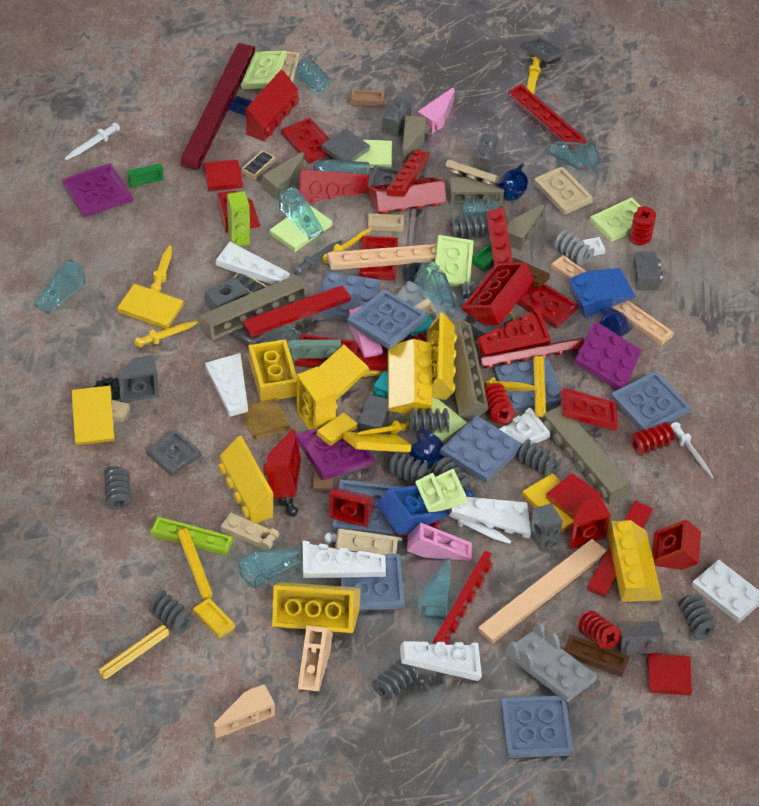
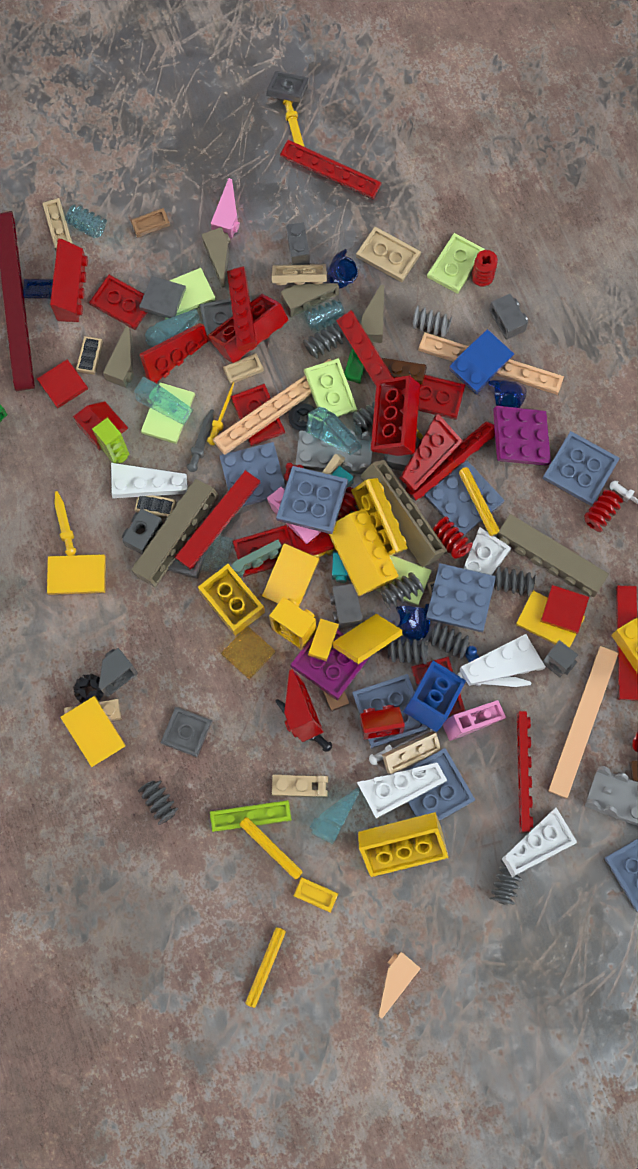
camera: 20 degrees left, 25 degrees up
yellow sword [134,321,199,348] -> none
dark grey piece [149,590,194,634] -> none
white wing [205,353,248,417] -> none
yellow slope [218,436,273,523] -> none
yellowish green tile [241,51,287,89] -> none
light nougat slope [298,626,333,692] -> none
yellow sword [357,421,410,435] -> none
flat silver brick [382,96,412,137] -> none
yellowish green slope [415,469,469,512] -> none
clear light blue slope [418,558,451,620] -> none
yellow sword [483,377,538,392] -> none
clear light blue slope [546,142,602,171] -> none
red tile [560,388,619,431] -> none
red slope [568,497,611,550] -> none
white tile [583,237,605,256] -> none

